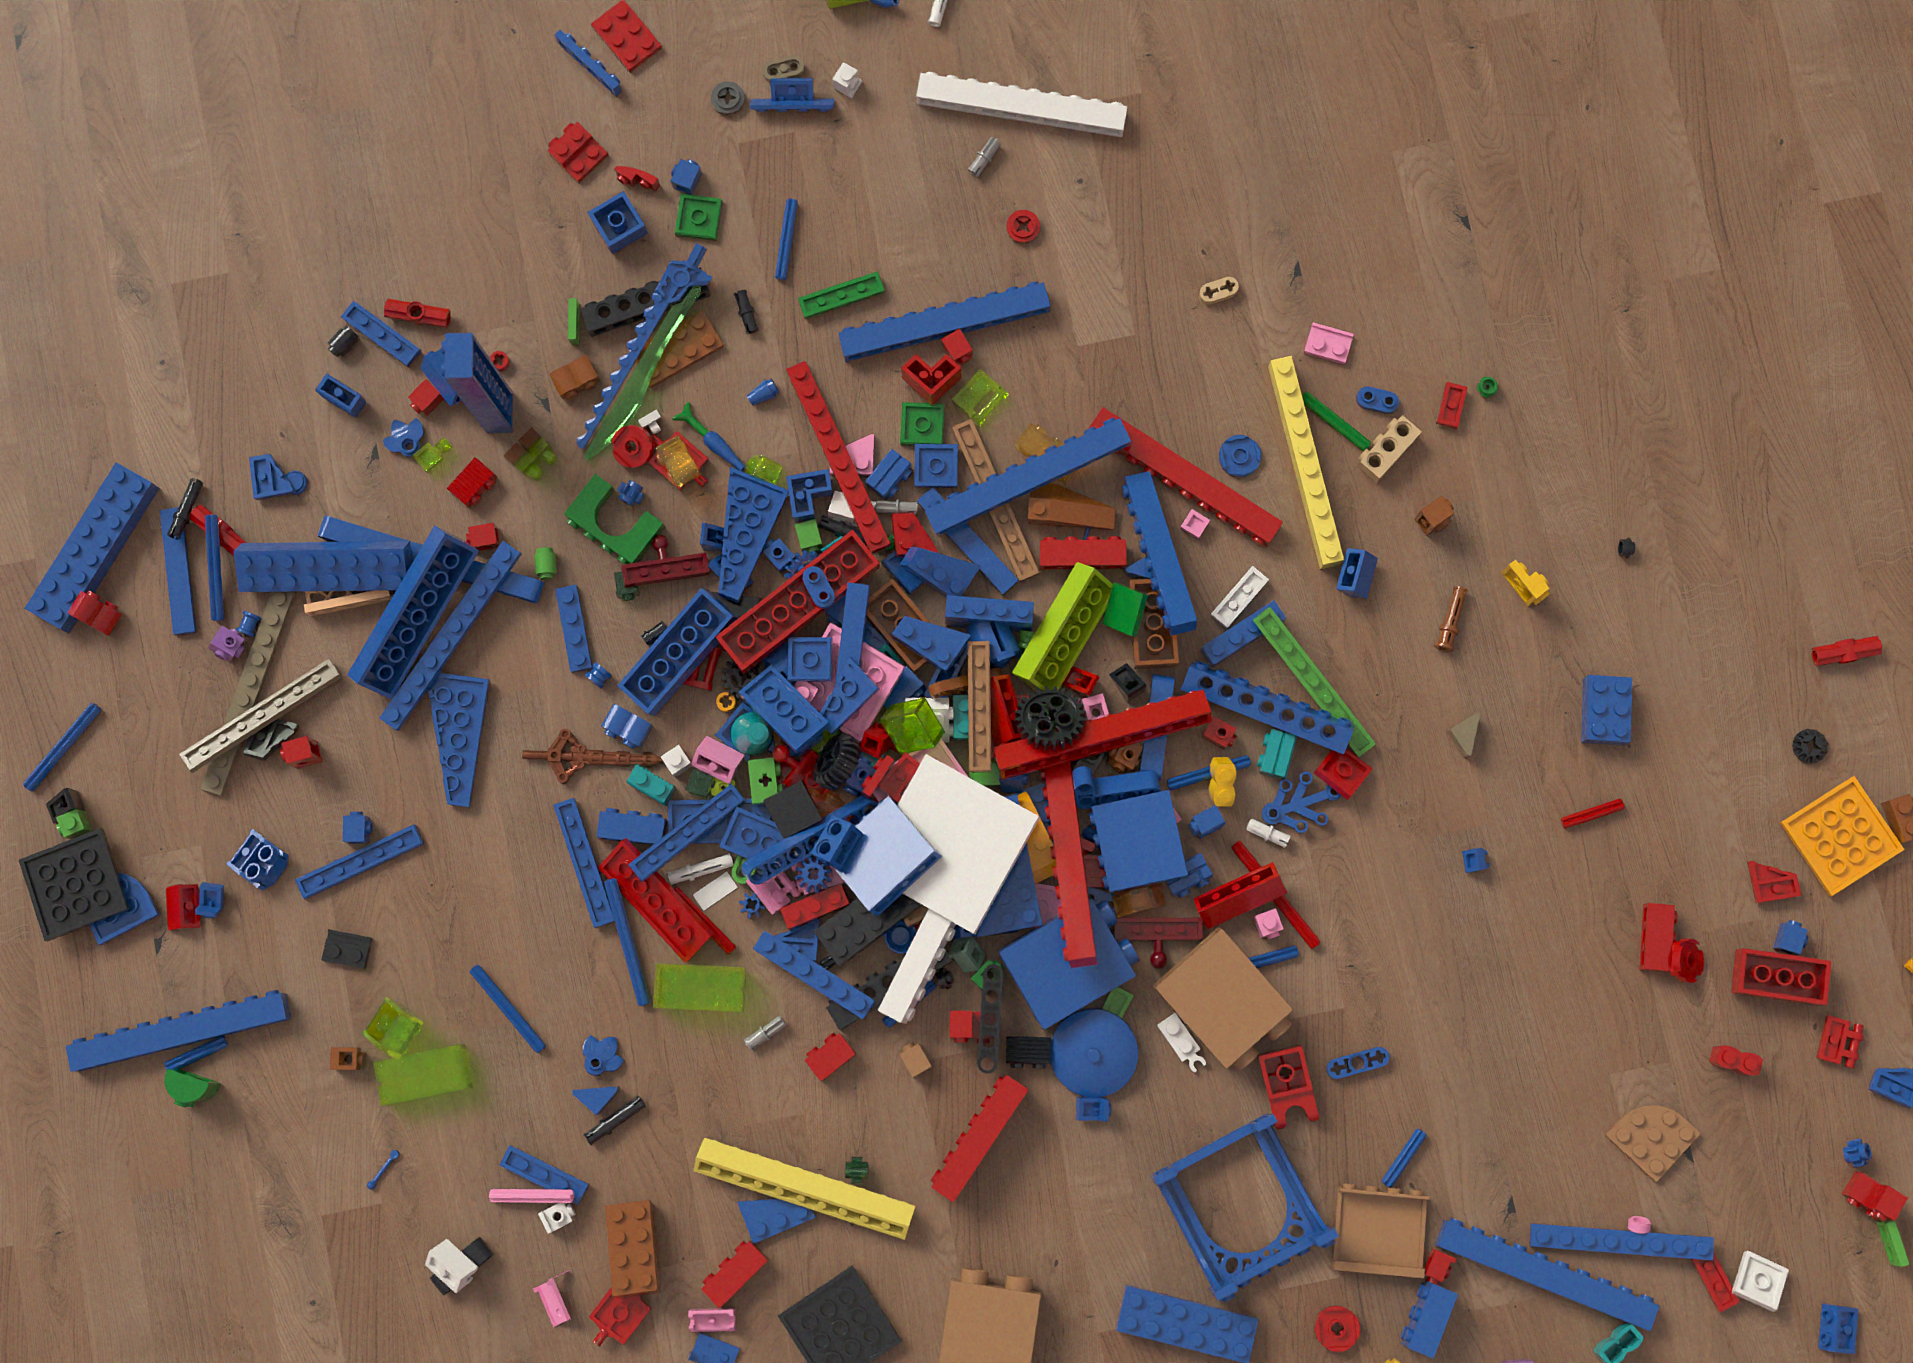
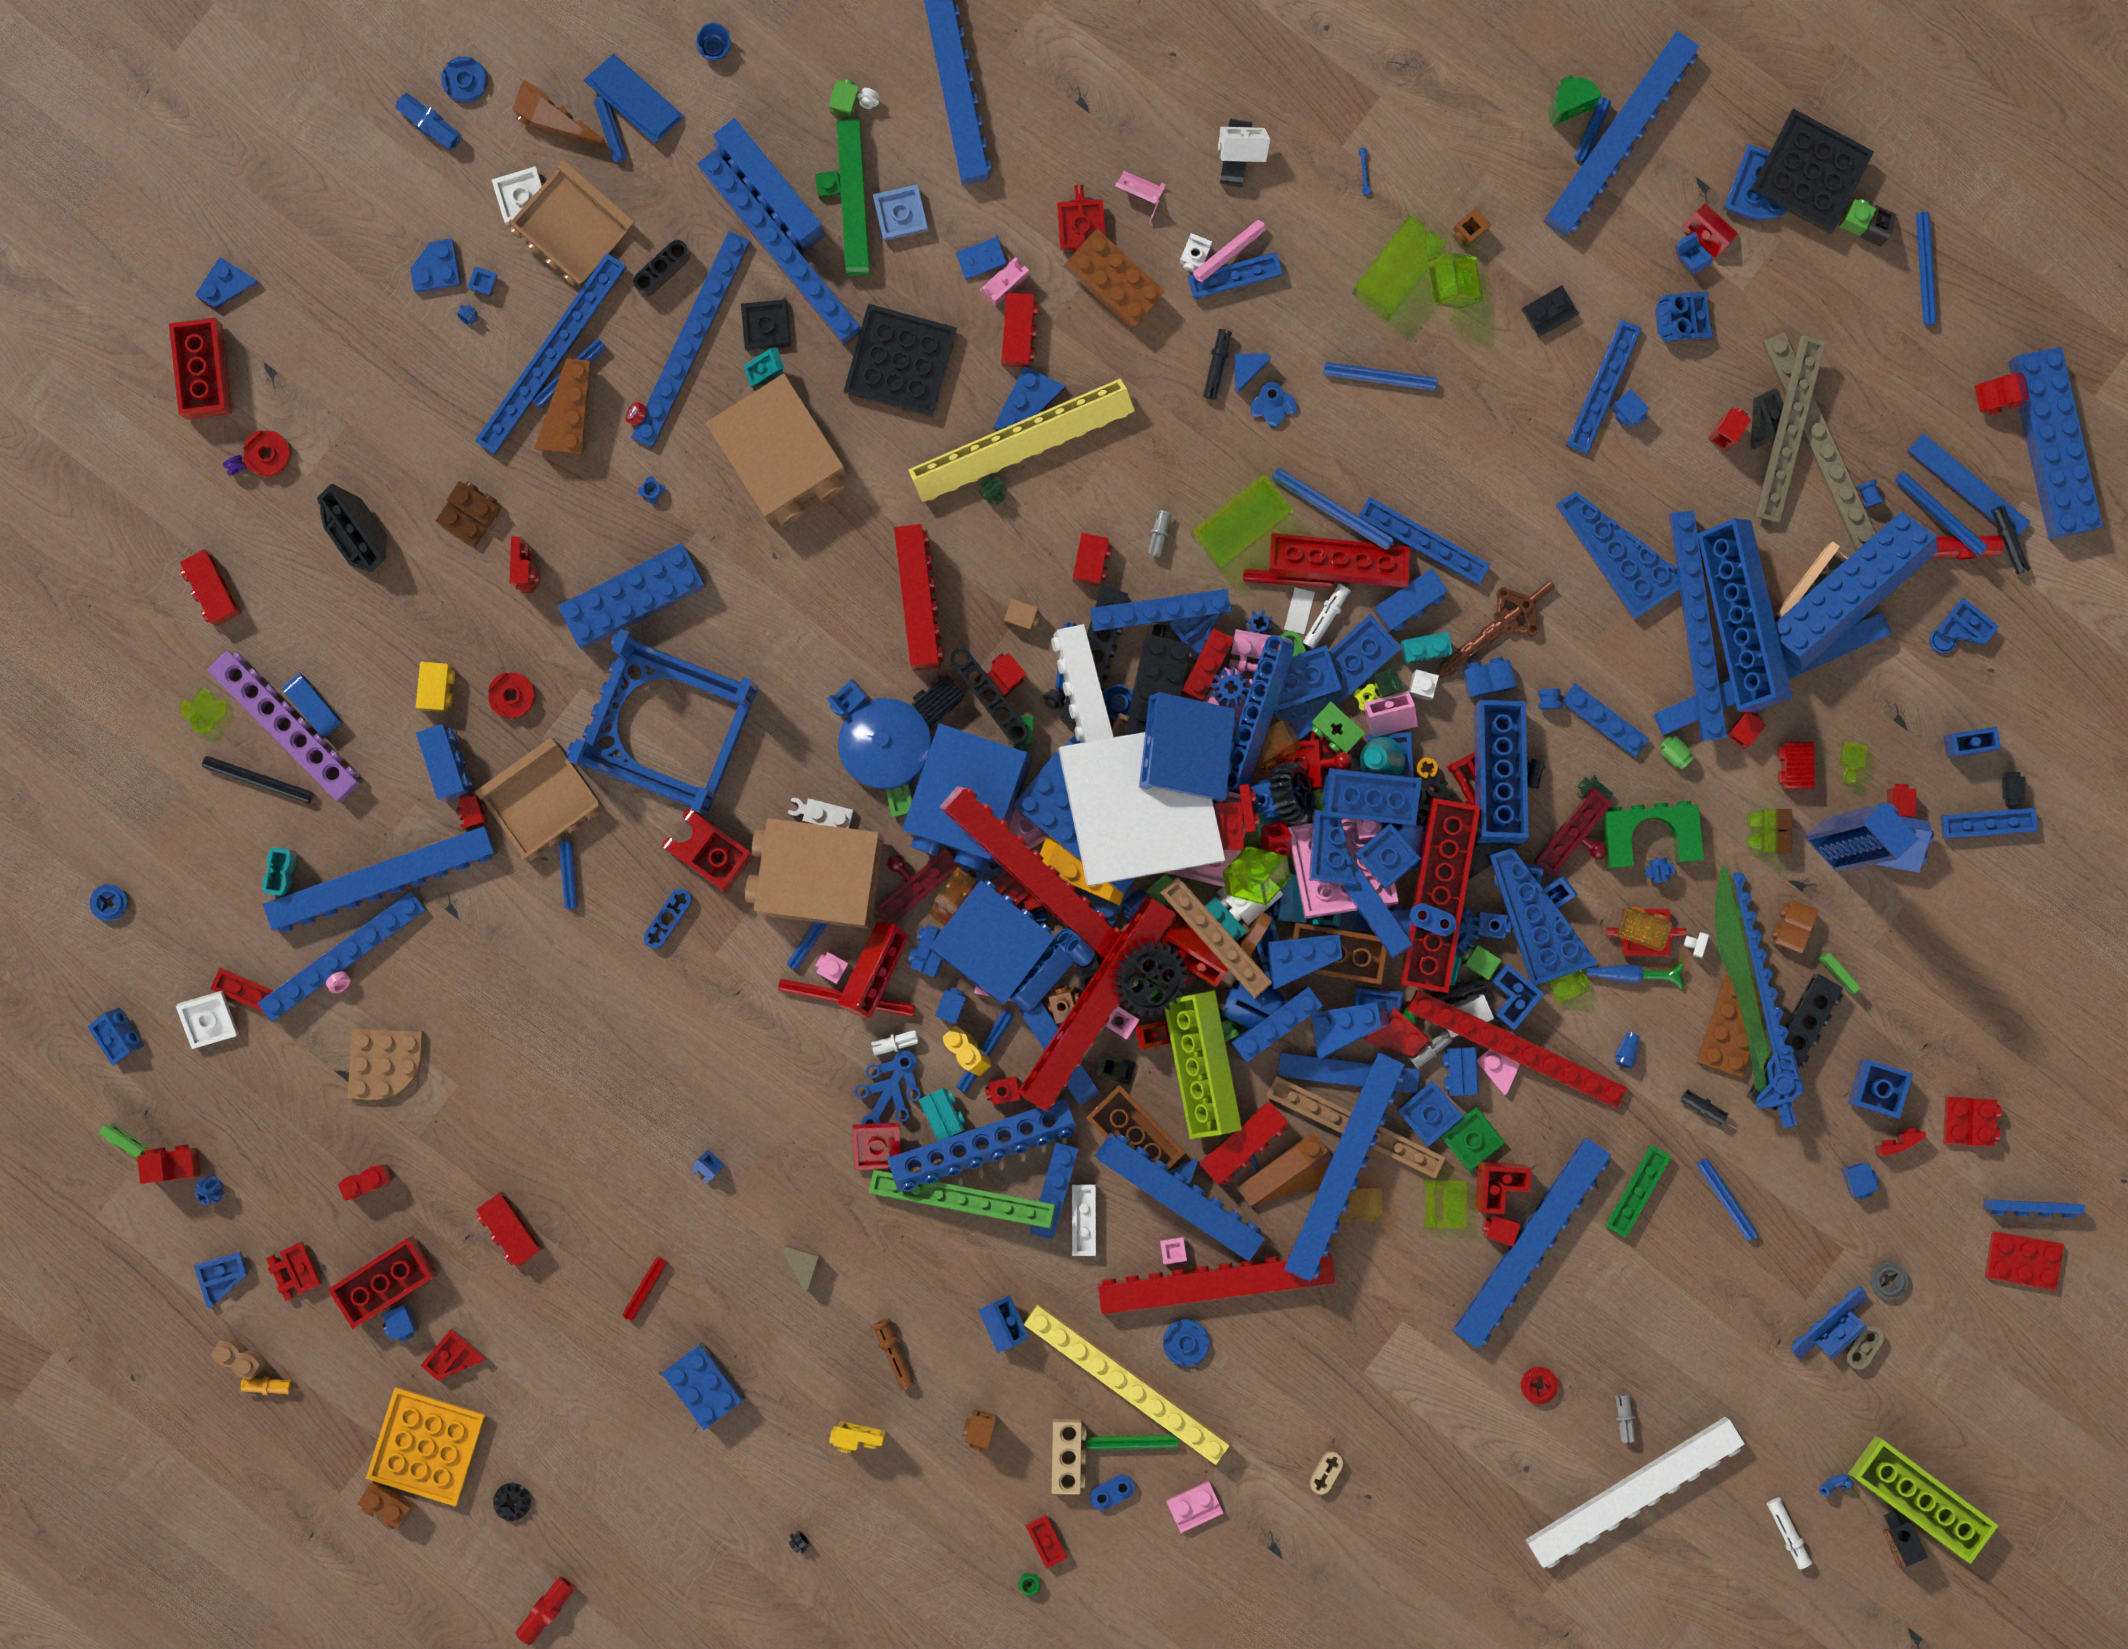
camera: 135 degrees right, 5 degrees up
medium lavender brick [208,626,245,662] -> none
blue plate [383,418,423,457] -> none
red piece [384,299,451,328] -> none
red bush [490,351,510,372] -> none
red plate [612,424,655,468] -> none
blue tile [628,783,745,883] -> none
green tile [674,194,723,241] -> none
black tile [763,780,823,839] -> none
blue brick [811,815,862,870] -> none
white brick [832,62,862,99] -> none
sand green brick [948,936,985,972] -> none
green tile [1102,583,1148,637] -> none
red plate [1670,938,1704,983] -> none

